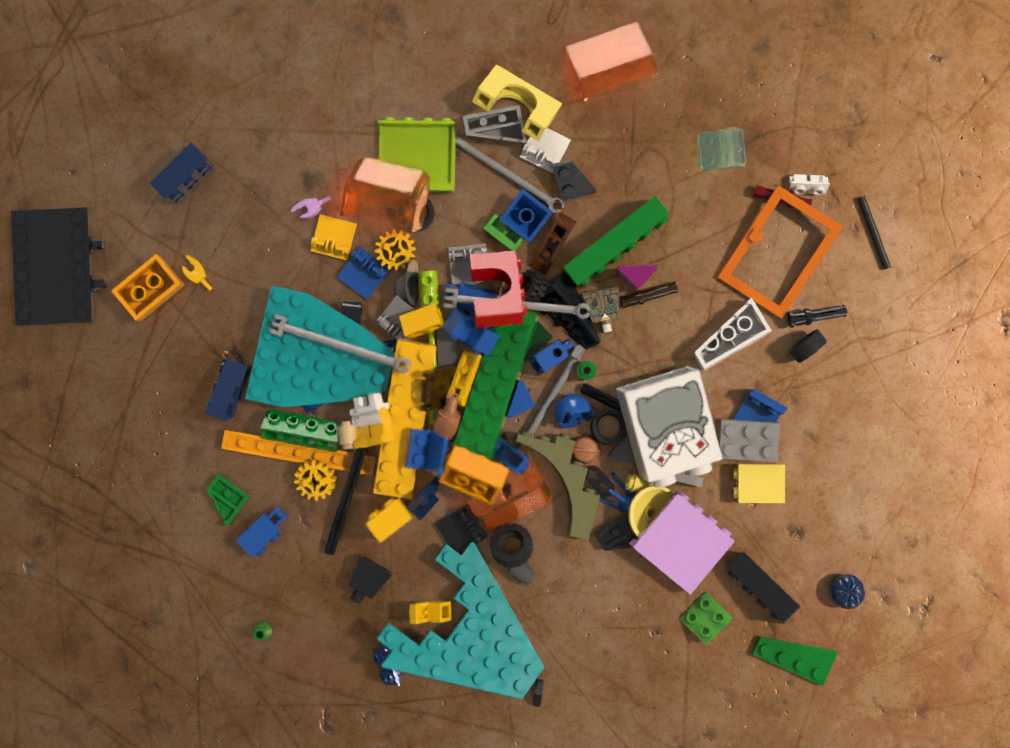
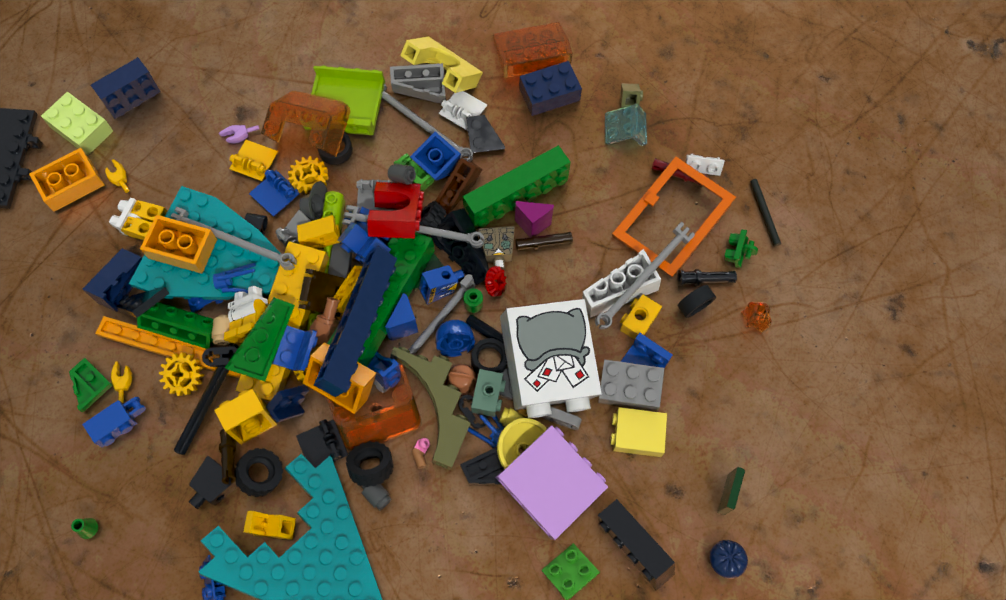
camera: 10 degrees right, 20 degrees down
none -> yellowish green brick [41,92,113,155]
none -> yellow hips [109,197,168,240]
none -> yellow hand [111,361,133,404]
none -> black wing [116,287,169,318]
none -> light orange brick [140,215,217,274]
none -> black beam [202,347,237,367]
none -> blue plant [213,263,256,293]
none -> dark brown pin [219,429,236,484]
none -> green wing [225,297,295,381]
none -> black tyre [235,448,283,497]
none -> dark blue brick [314,246,397,397]
none -> dark grey brick [388,164,416,185]
none -> arm [412,438,430,469]
none -> sand green brick [471,369,506,417]
none -> red gear [485,266,507,297]
none -> dark blue brick [519,61,582,116]
none -> light grey hinge [595,221,695,330]
none -> olive brick [620,83,643,109]
none -> yellow brick [620,294,662,340]
none -> dark green tile [717,467,745,515]
none -> green hips [725,229,758,268]
none -> clear orange piece [741,302,772,333]

